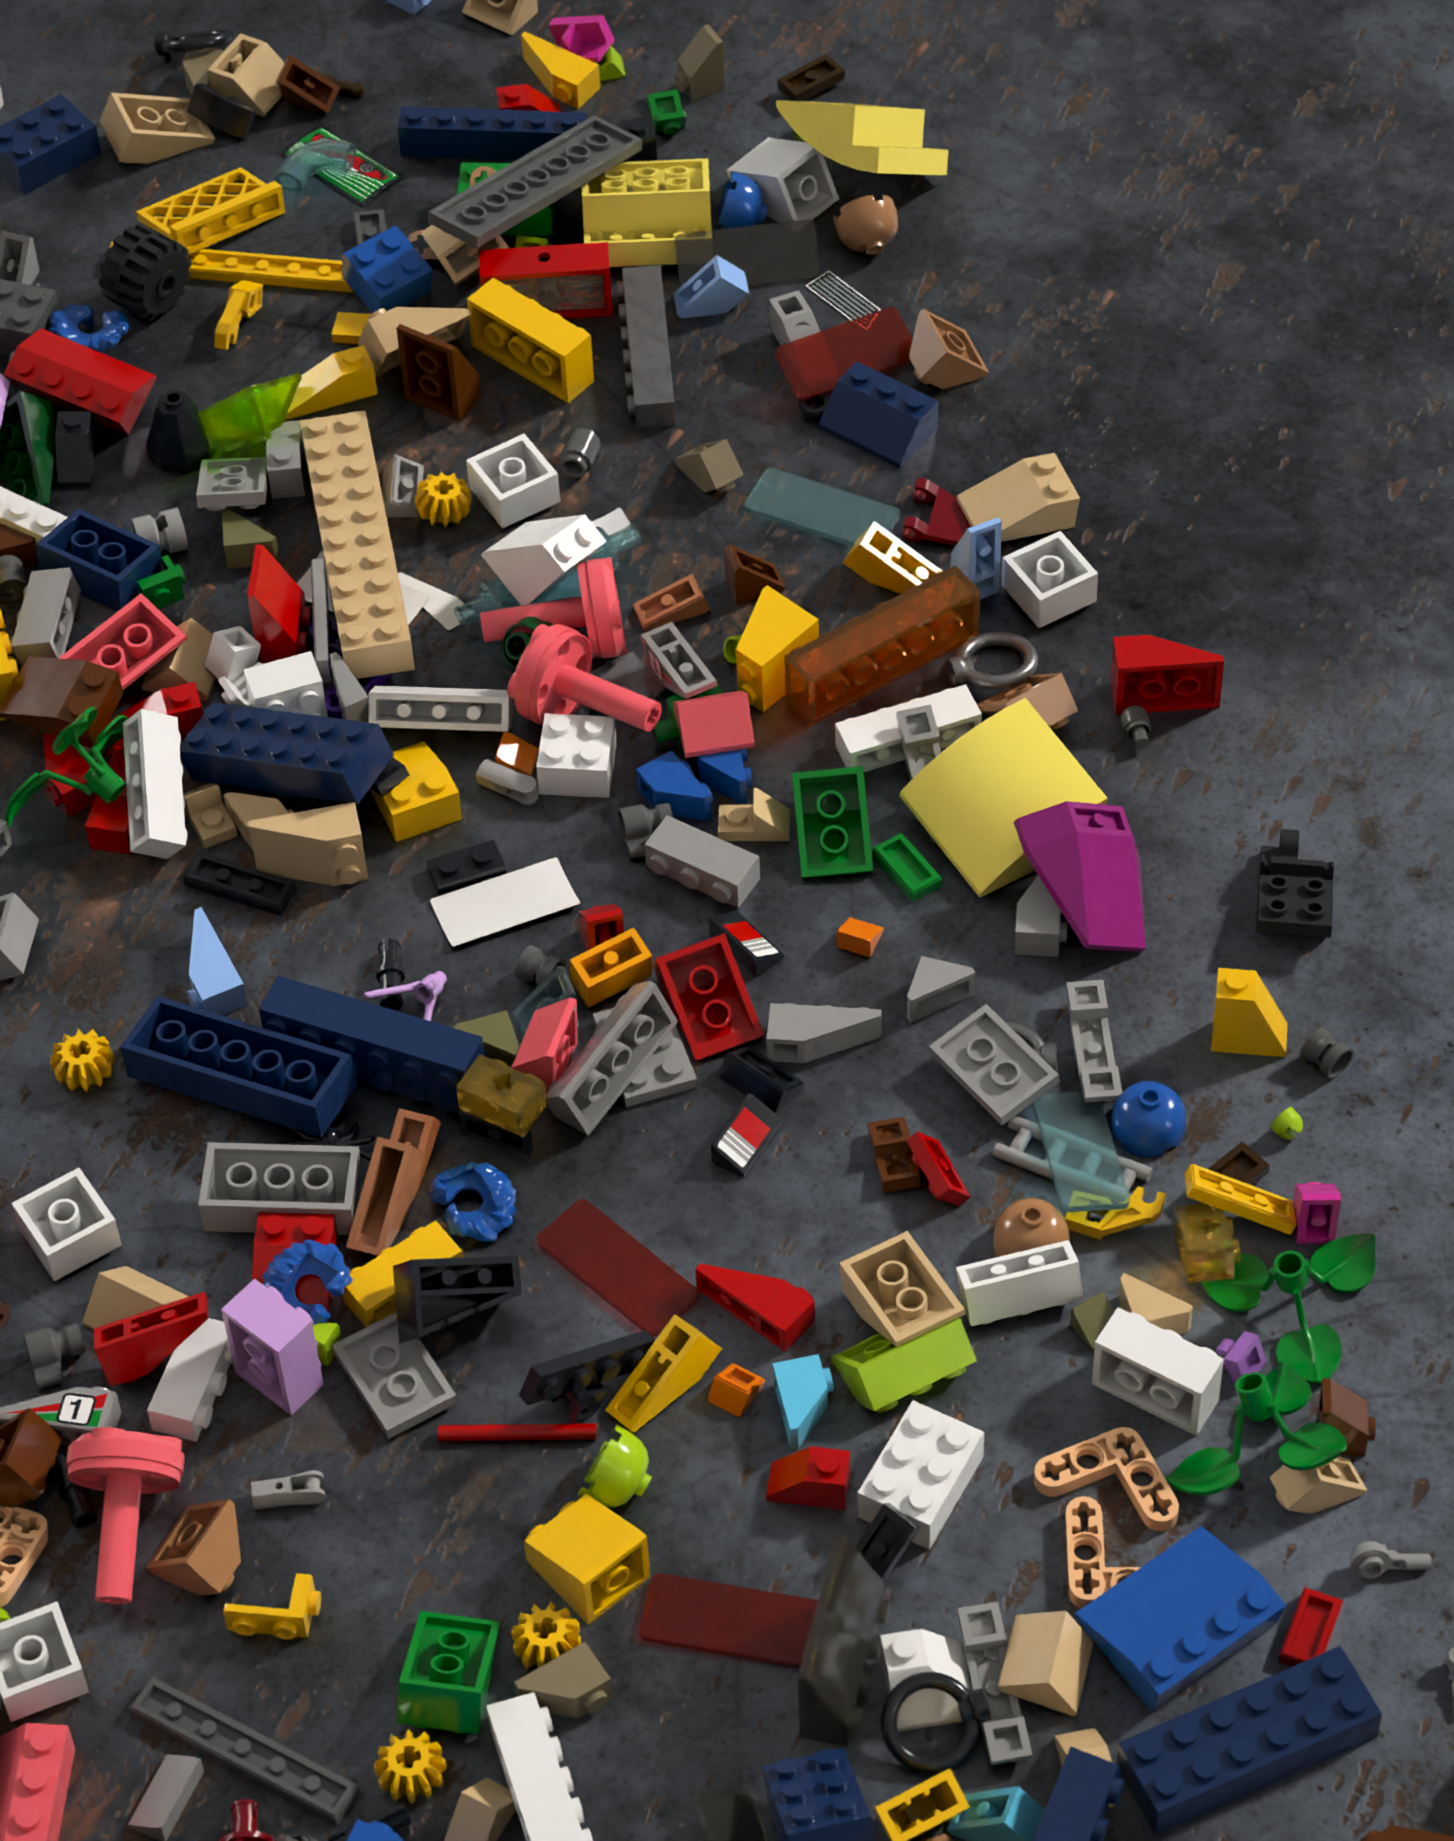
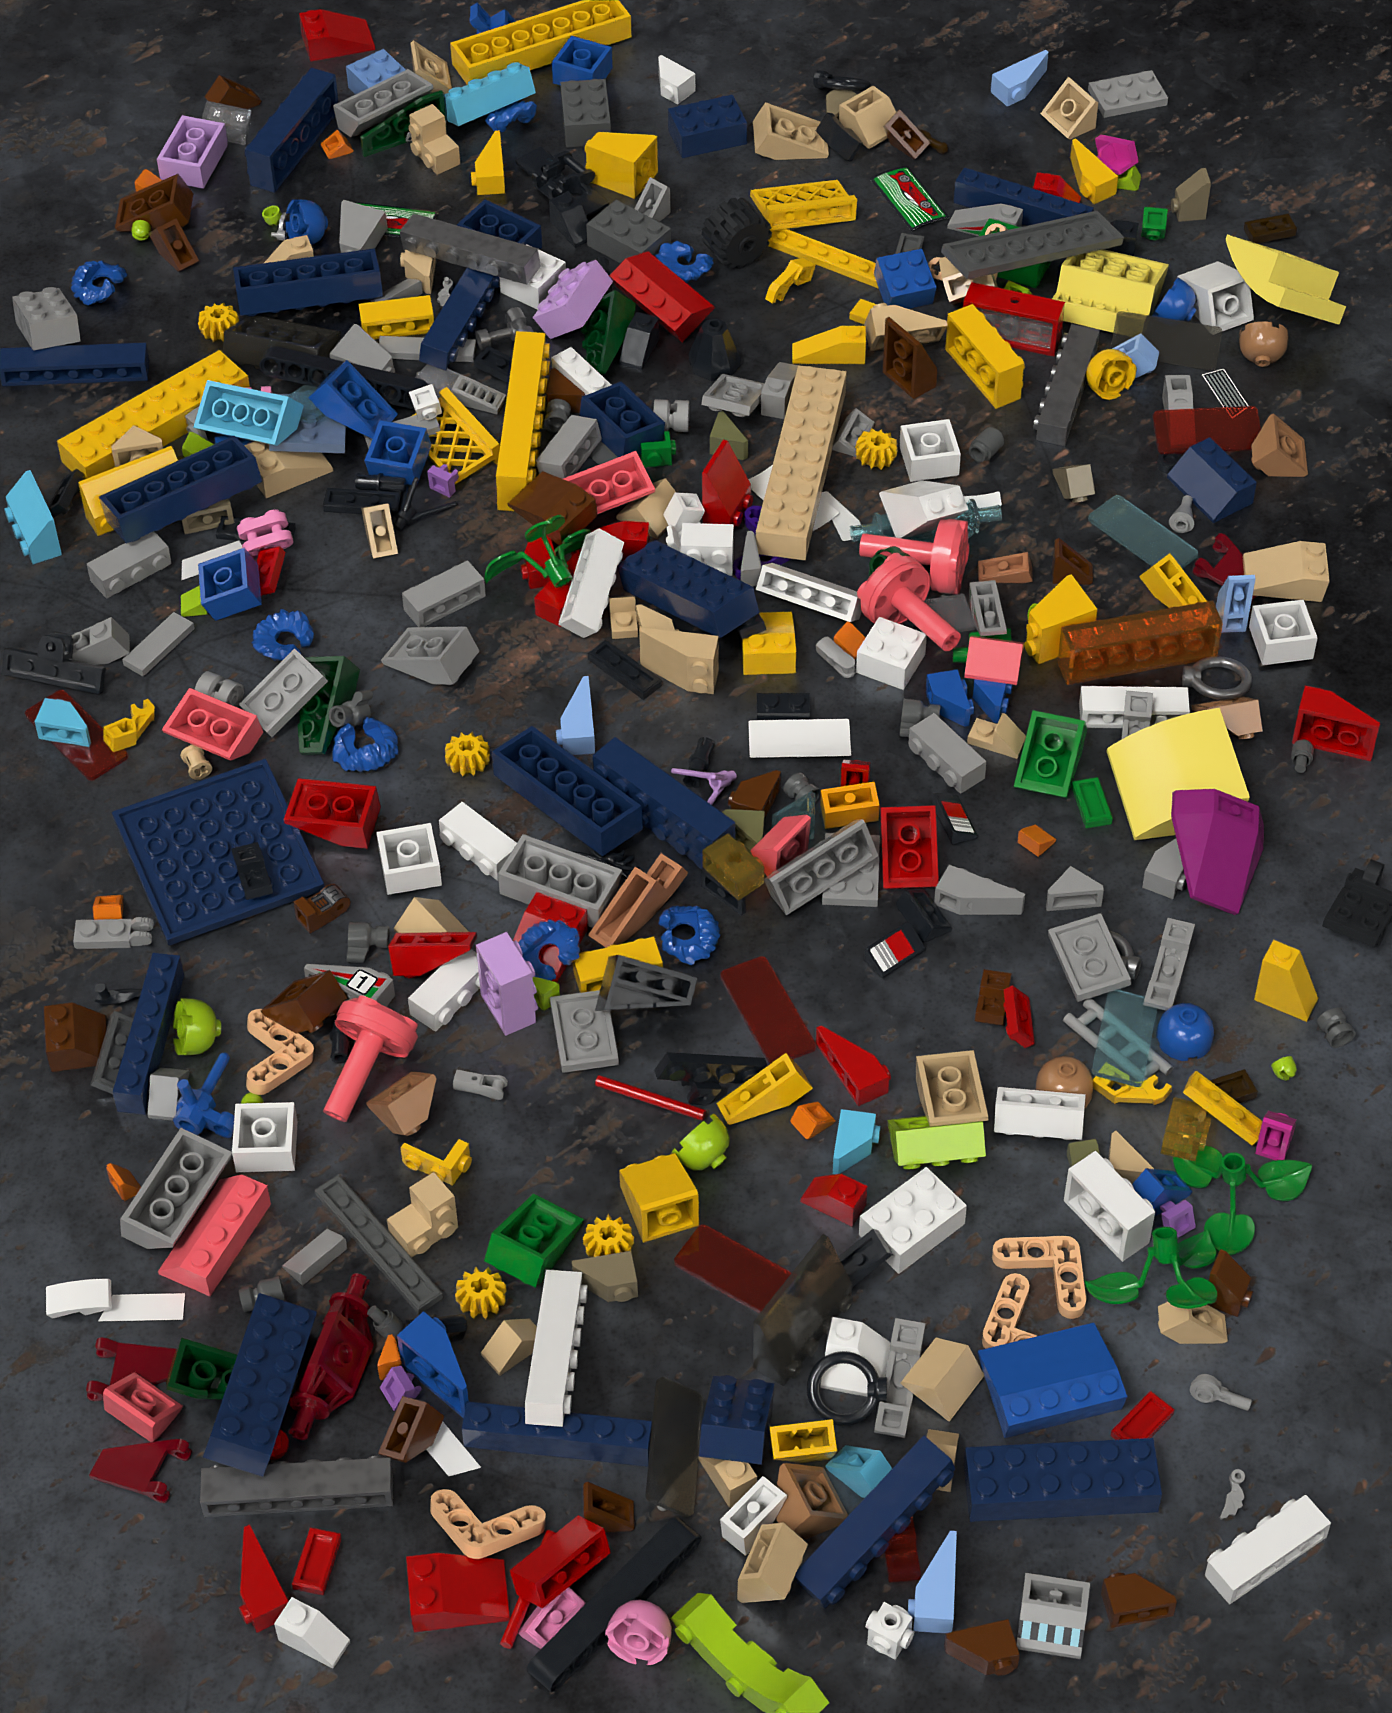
camera: 20 degrees right, 0 degrees up
clear neon green slope [198,372,302,451] -> none
clear light blue cylinder [274,138,356,192] -> none
light grey tile [311,558,332,684] -> none
none -> tan brick [387,1172,458,1258]
none -> white brick [439,802,517,881]
none -> reddish brown slope [728,770,781,819]
none -> light grey slope [947,204,1023,236]
none -> yellow cylinder [1086,349,1136,400]
none -> blue slope [1132,1168,1193,1216]
none -> light grey cone [1169,495,1194,533]

